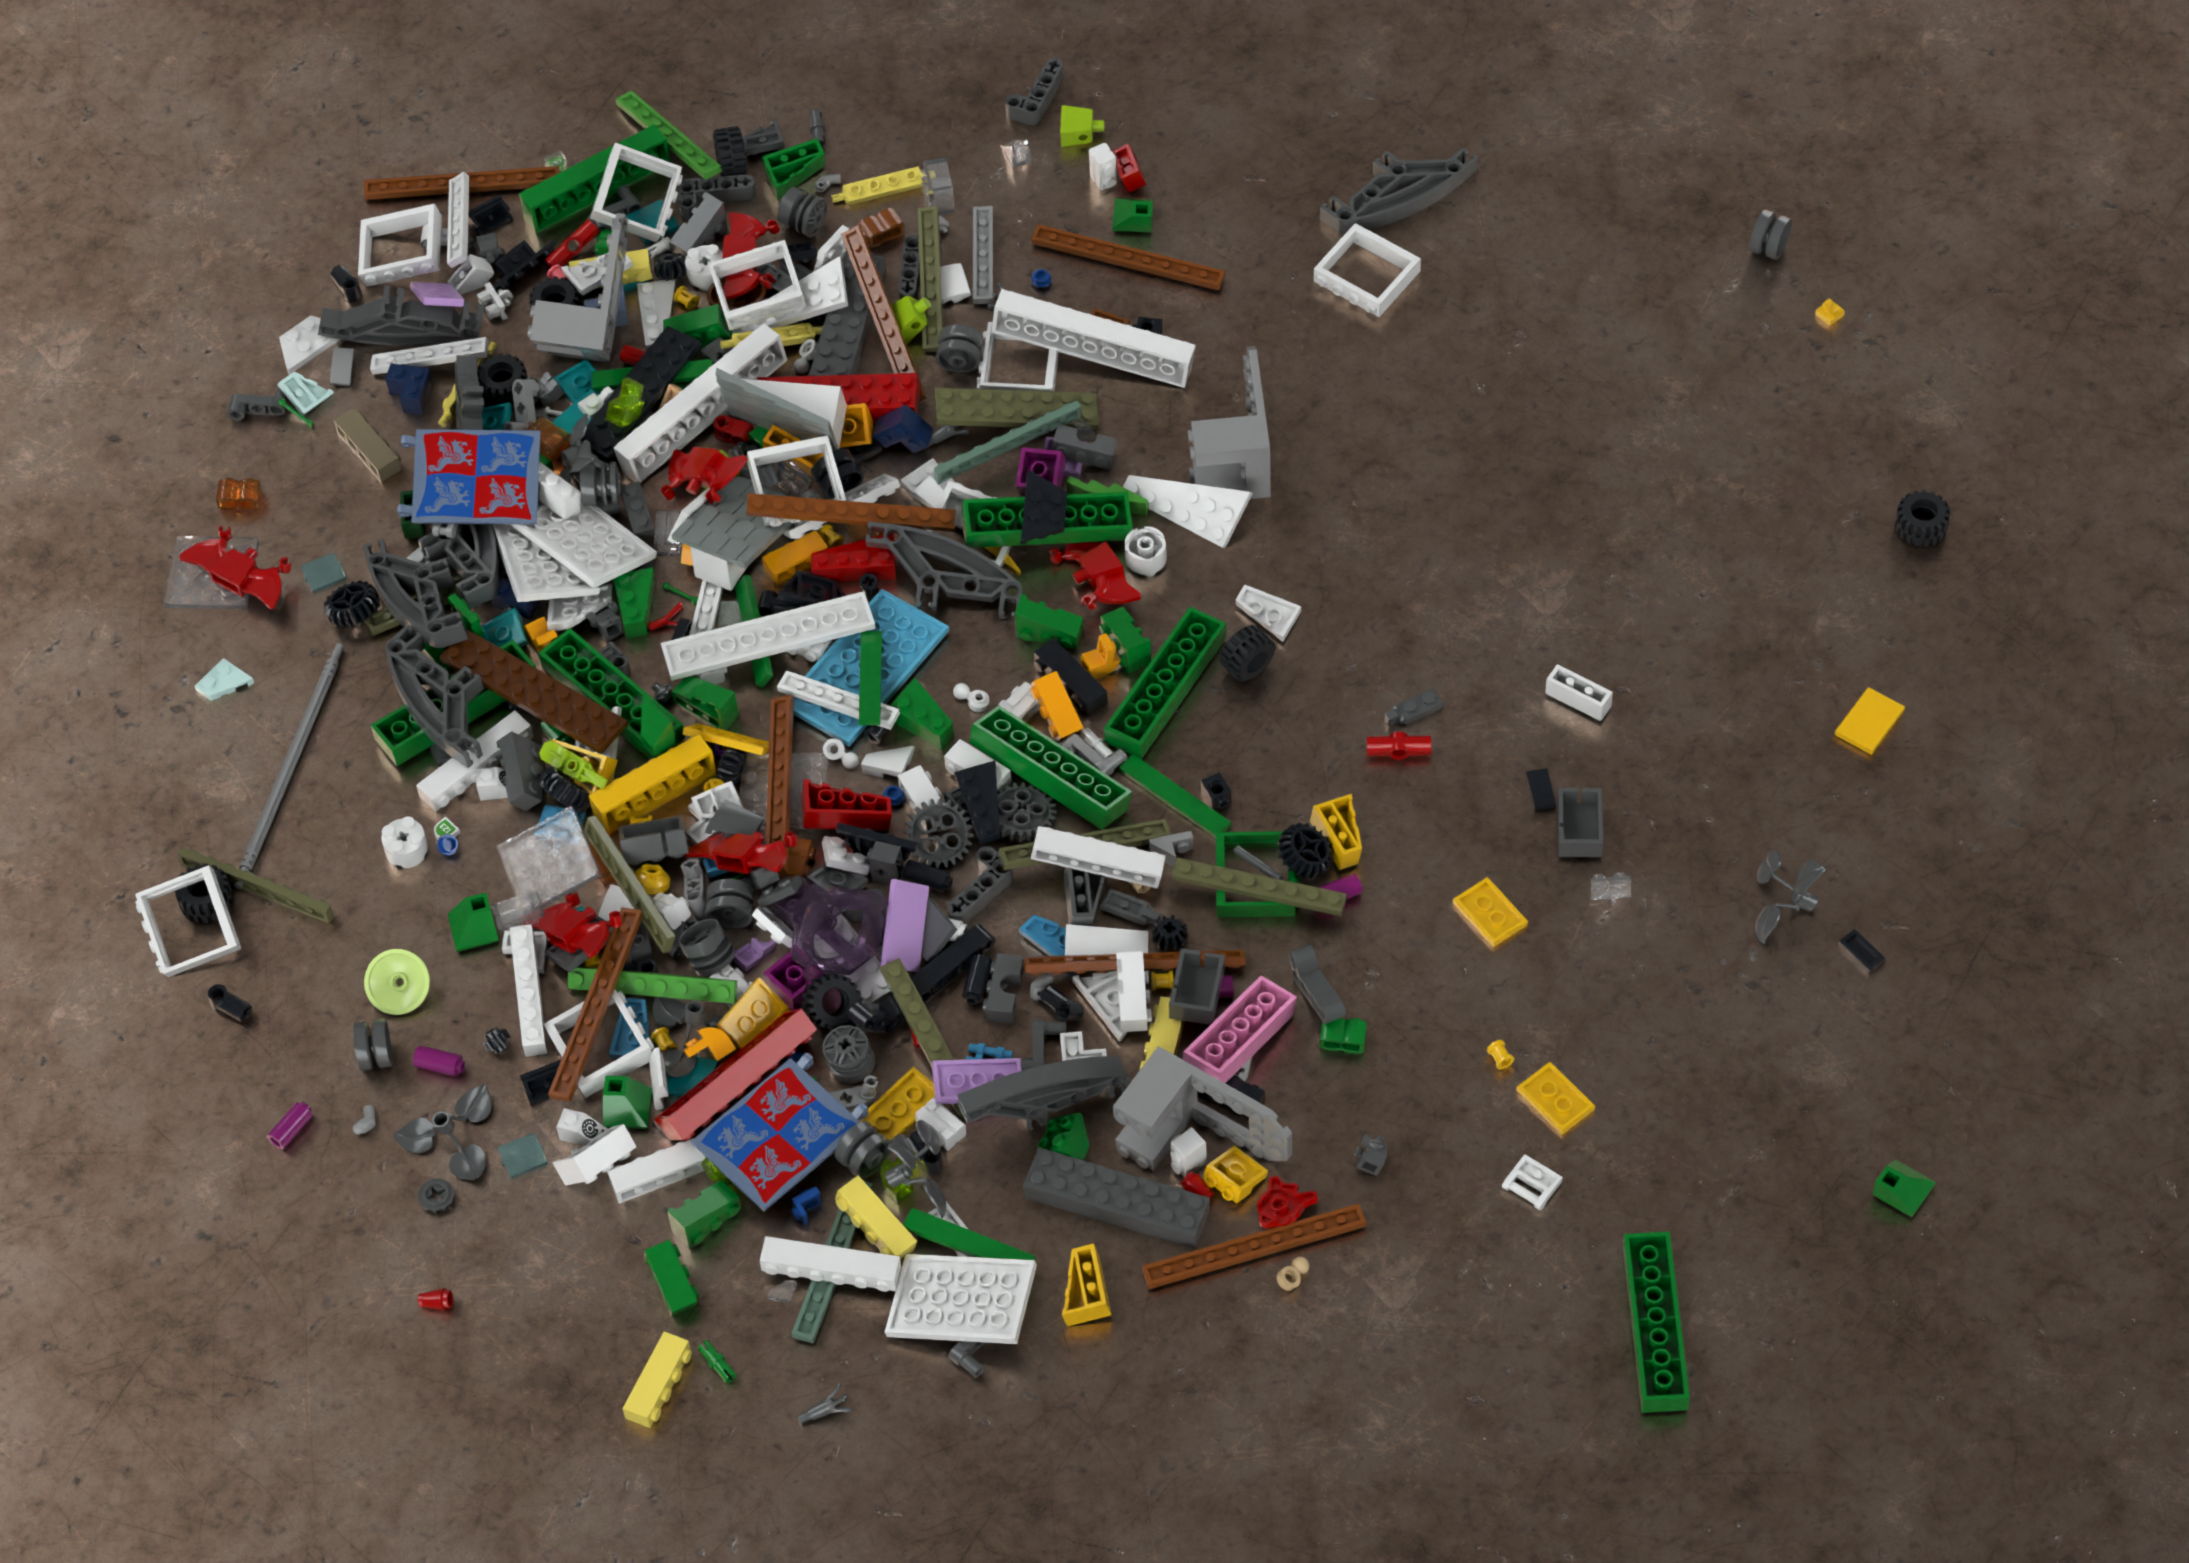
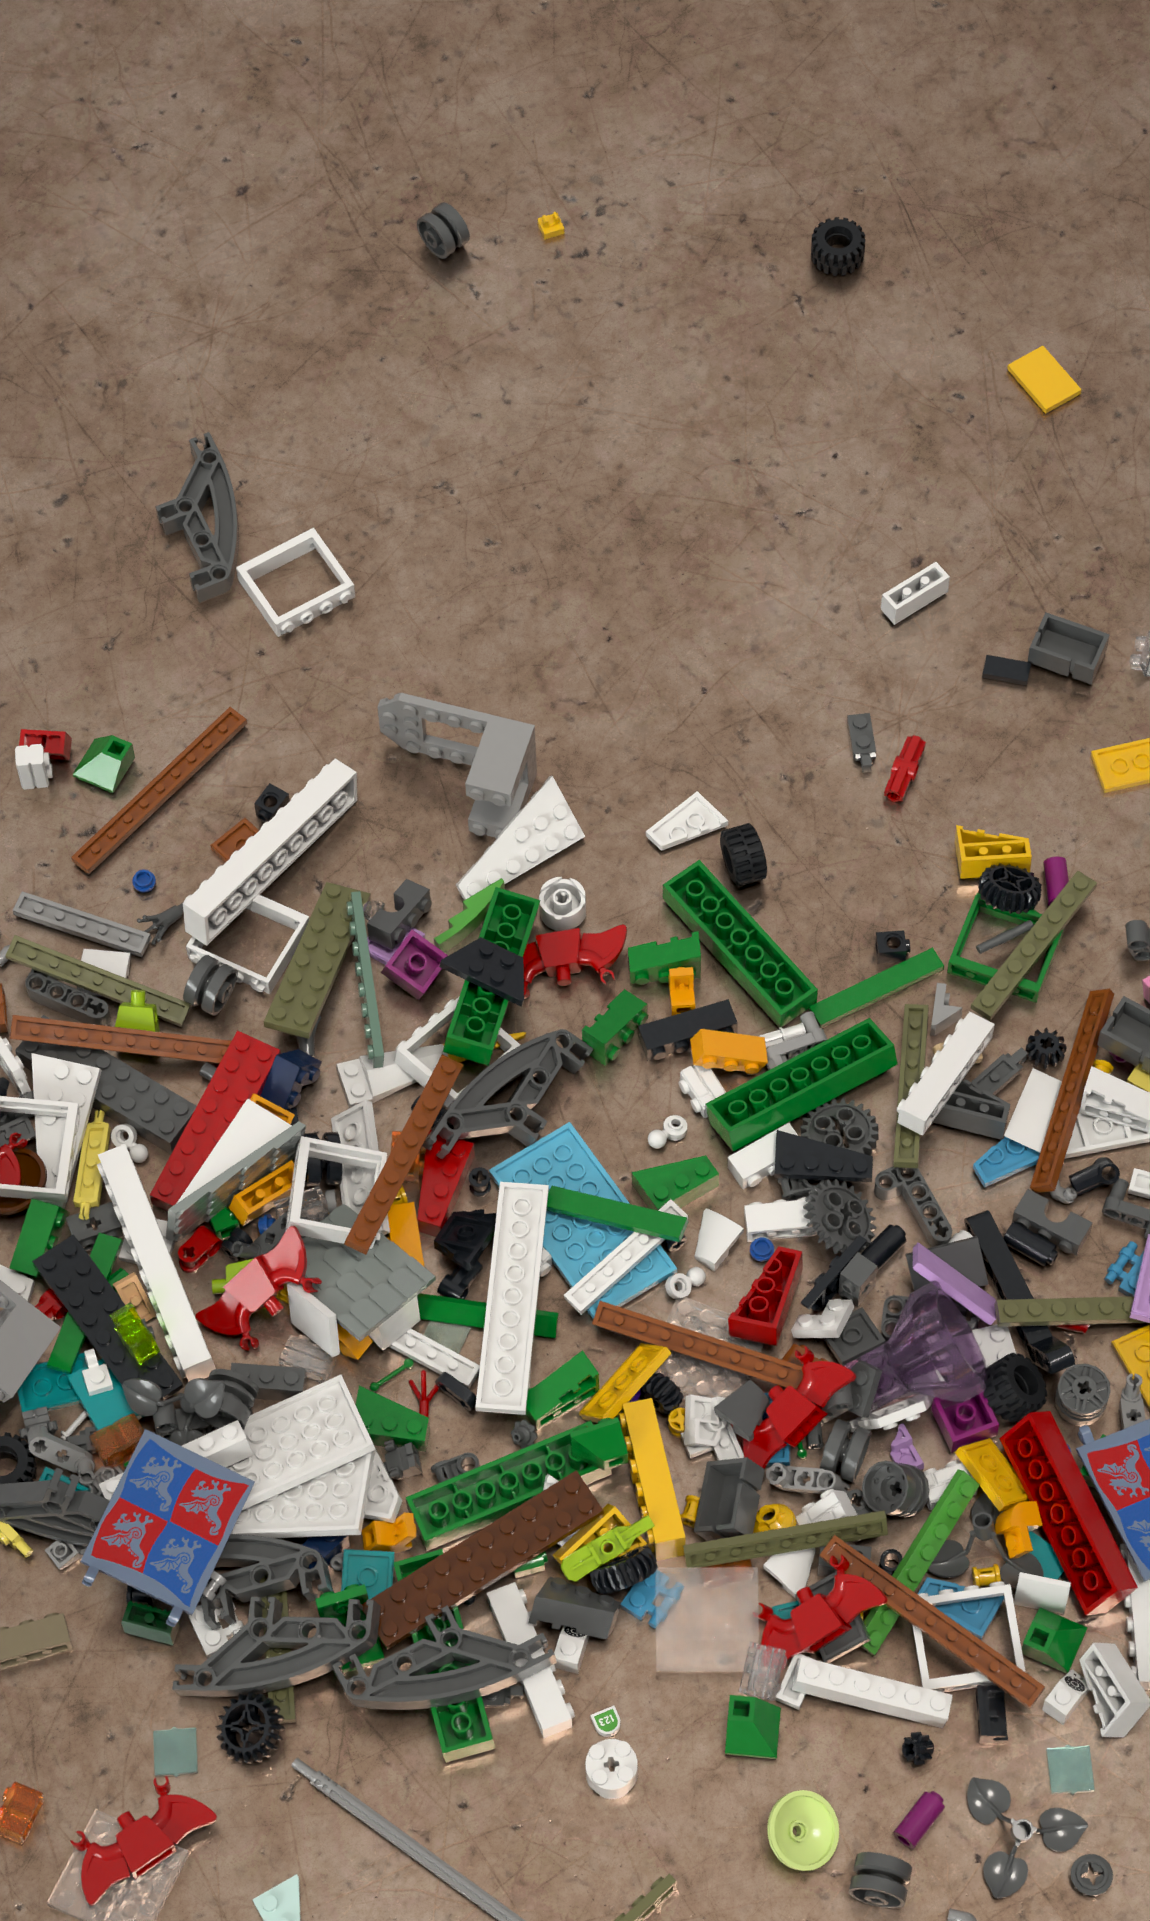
camera: 70 degrees left, 5 degrees up
blue plate [437,834,458,856] -> none

